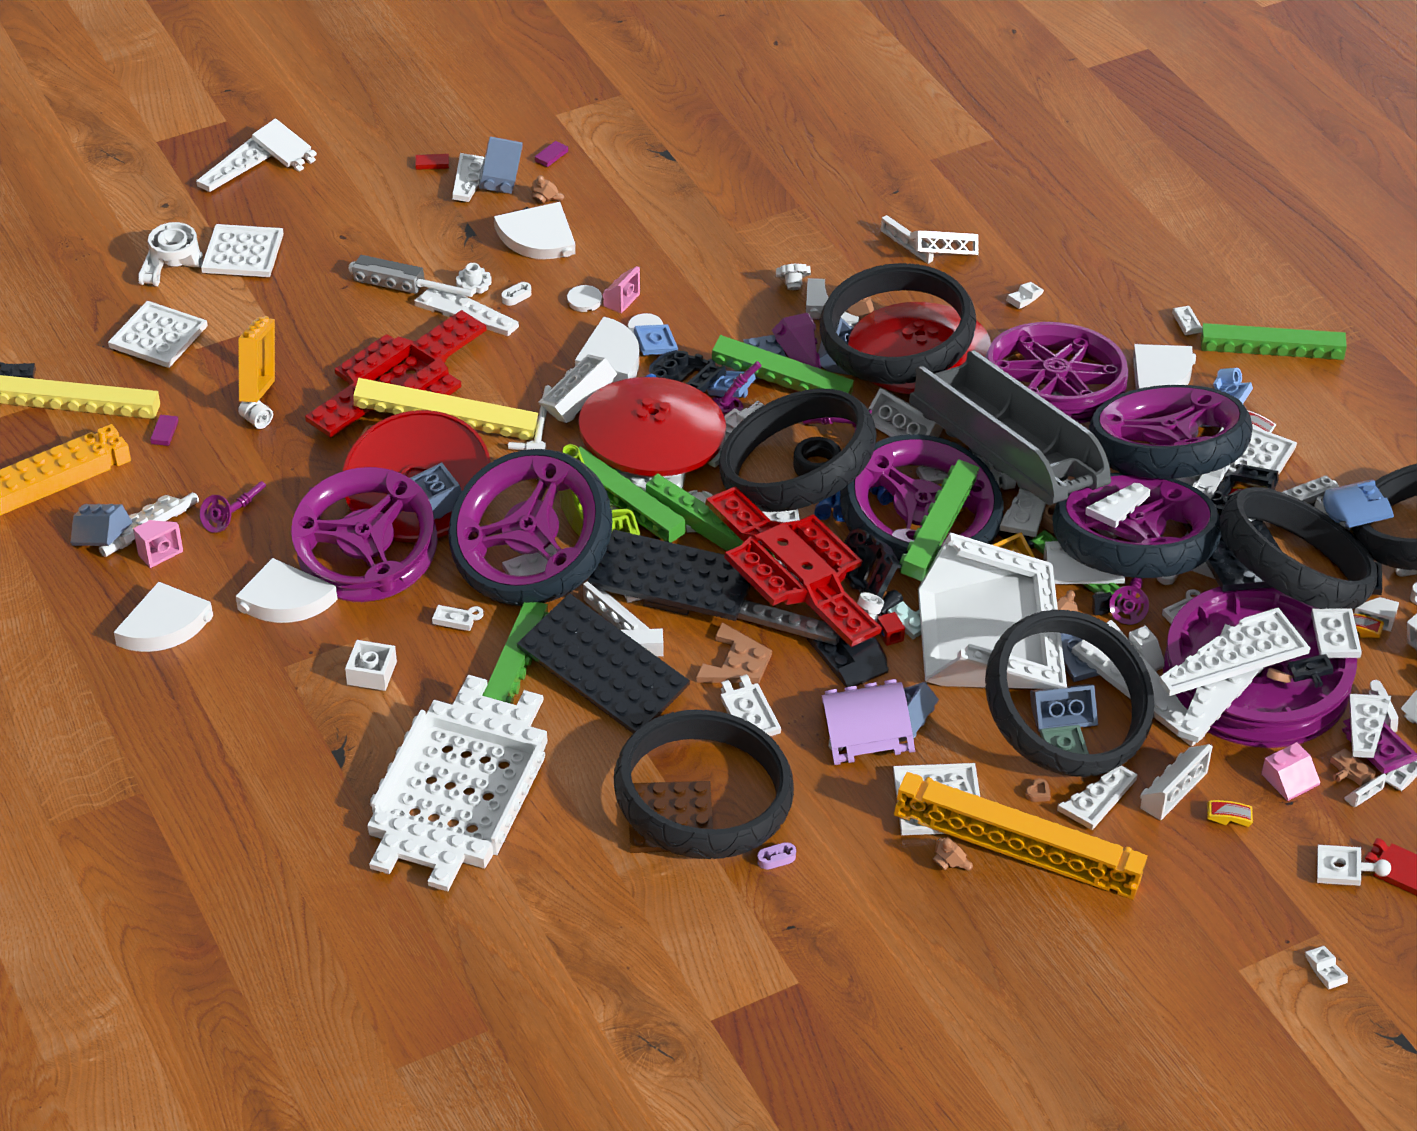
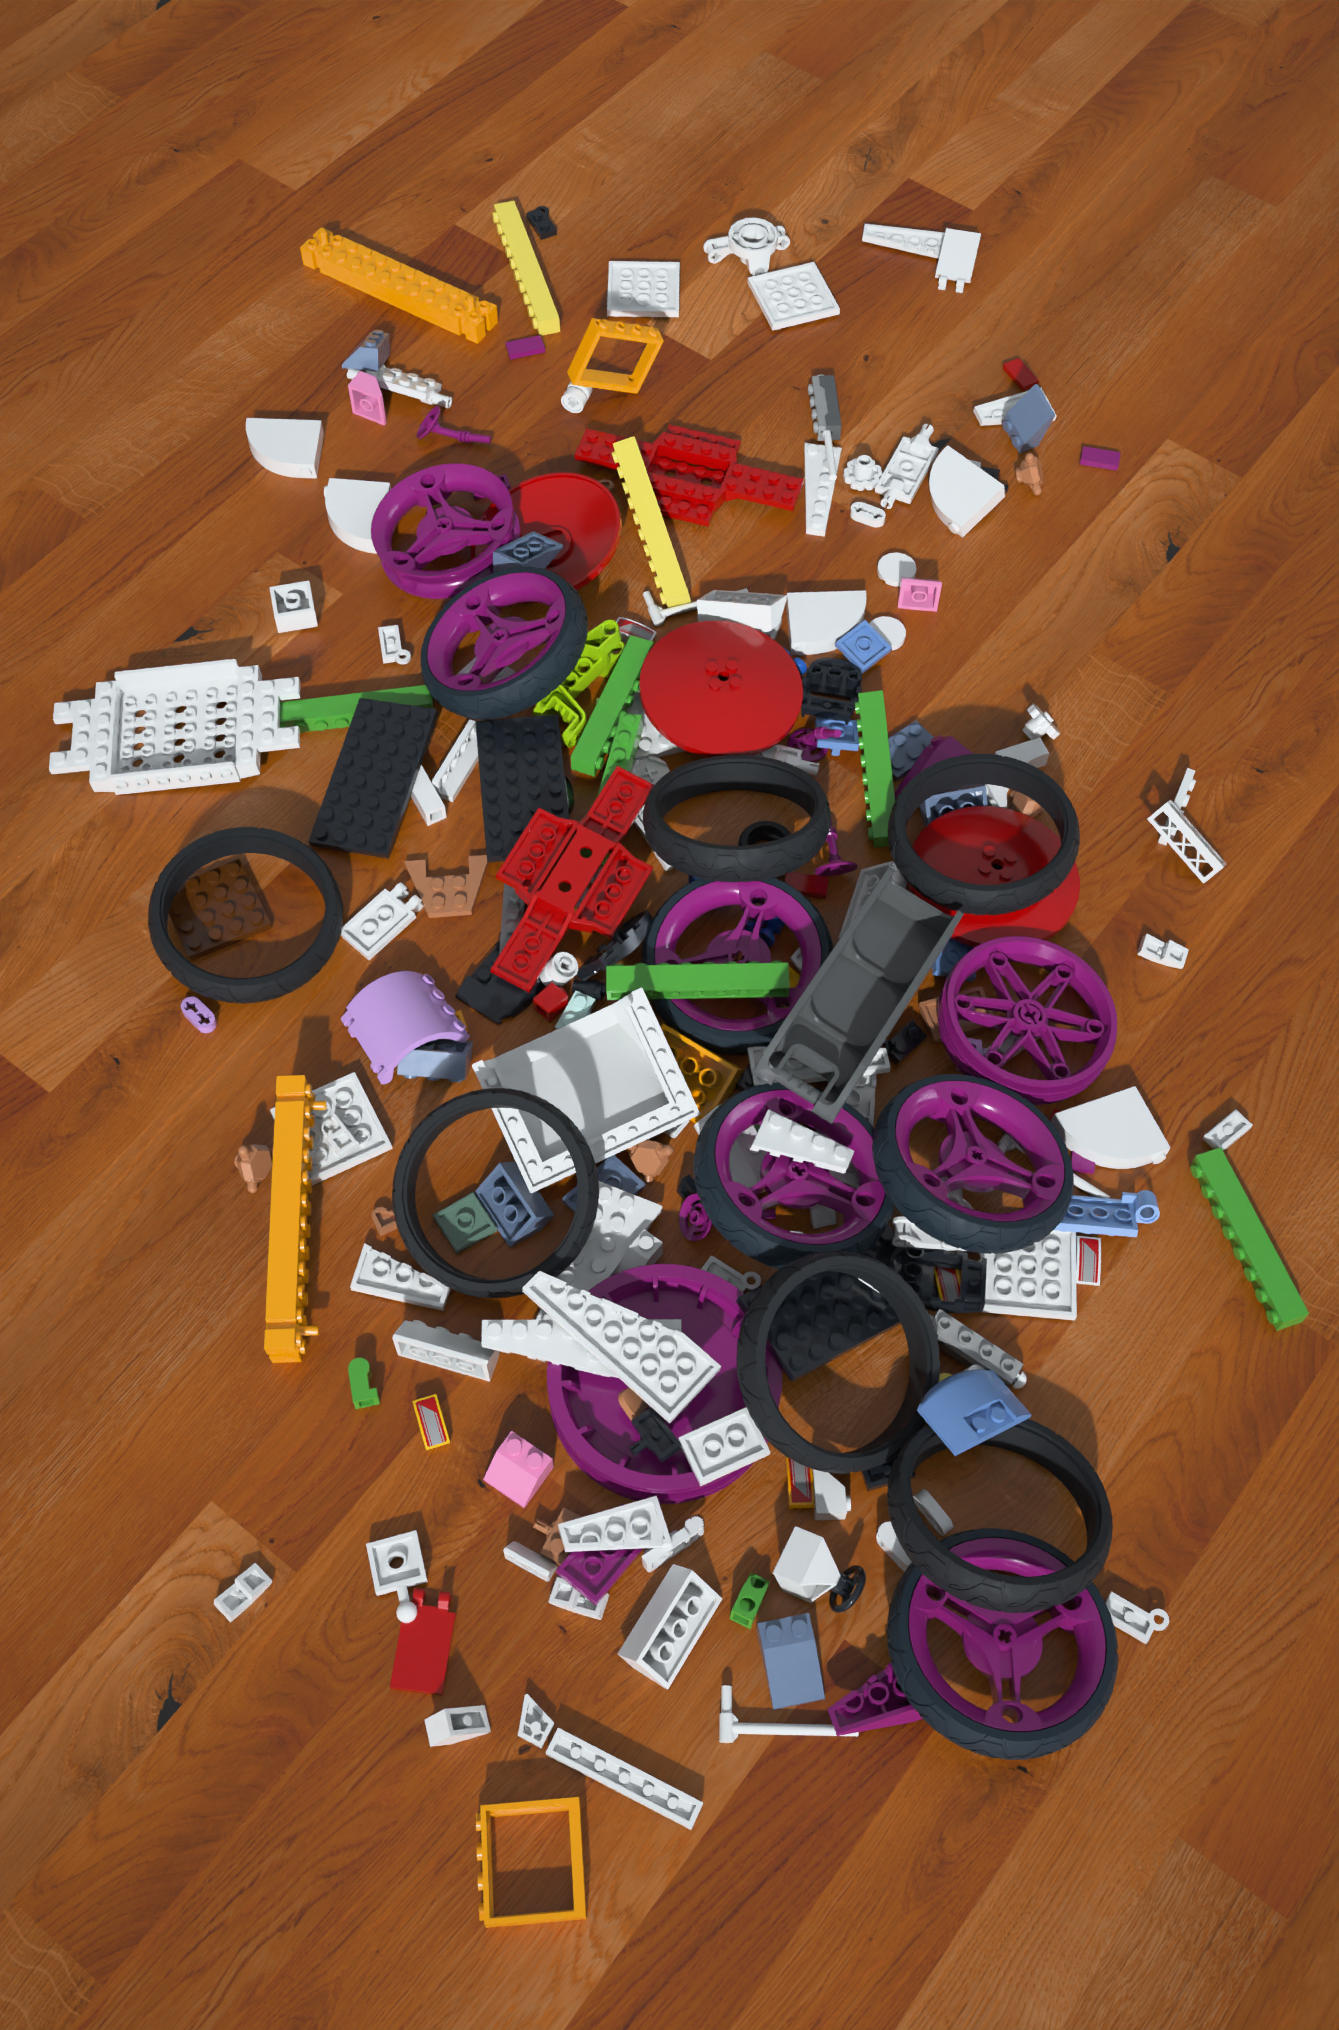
camera: 65 degrees right, 15 degrees up
none -> bright green leg [348,1358,380,1409]
none -> white plate [875,424,939,509]

